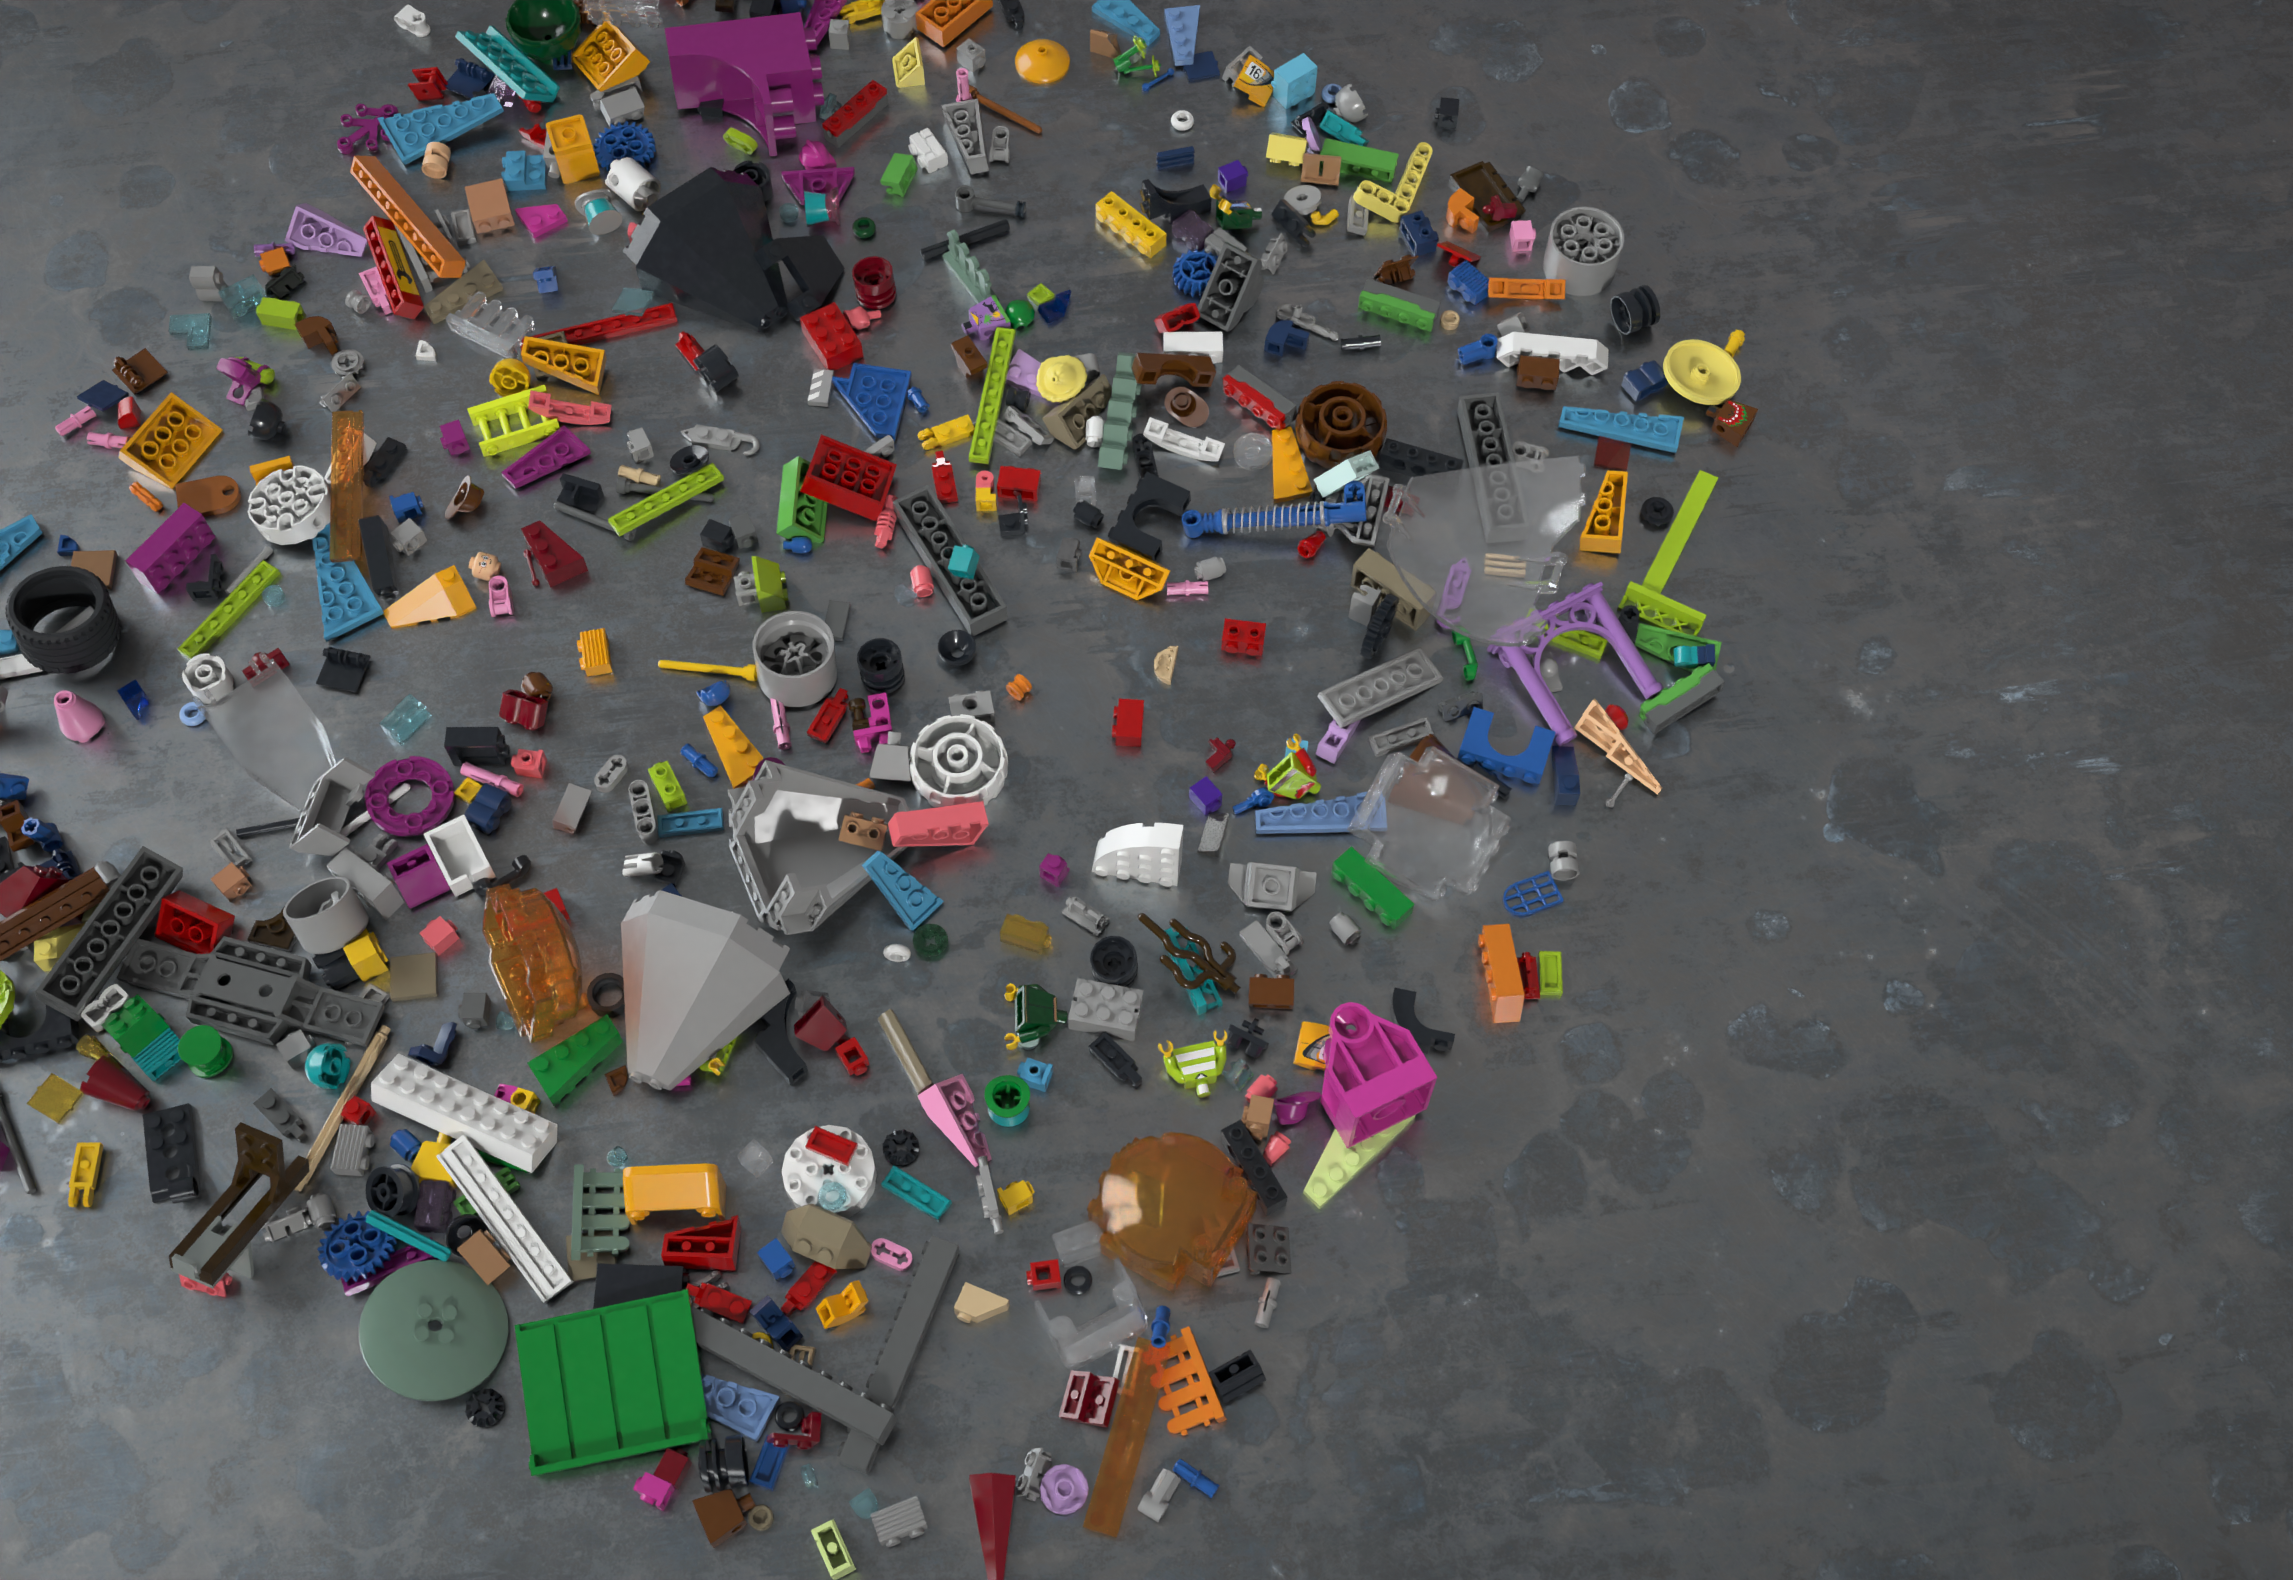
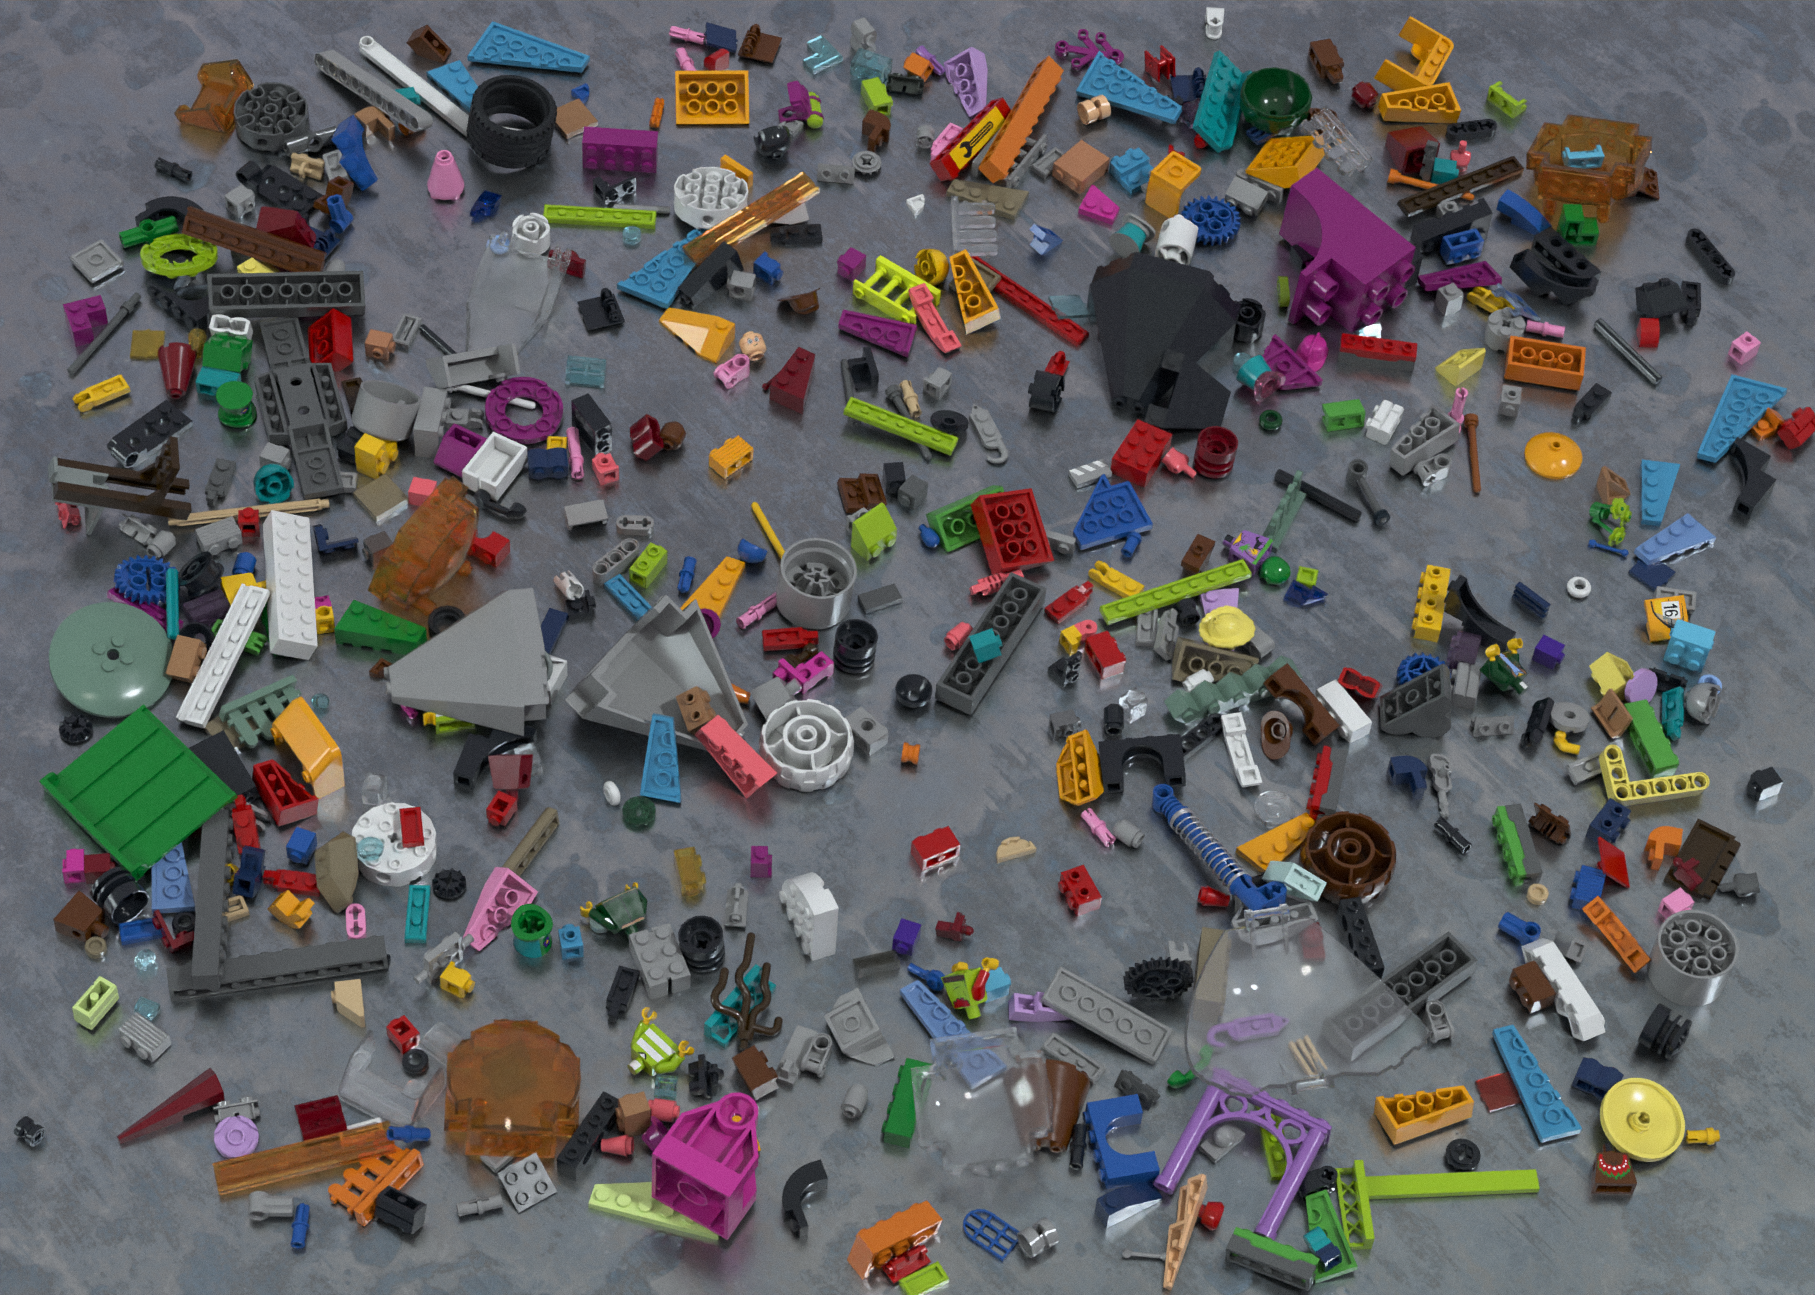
camera: 55 degrees right, 10 degrees down
dark orange tile [175,475,241,517] -> none

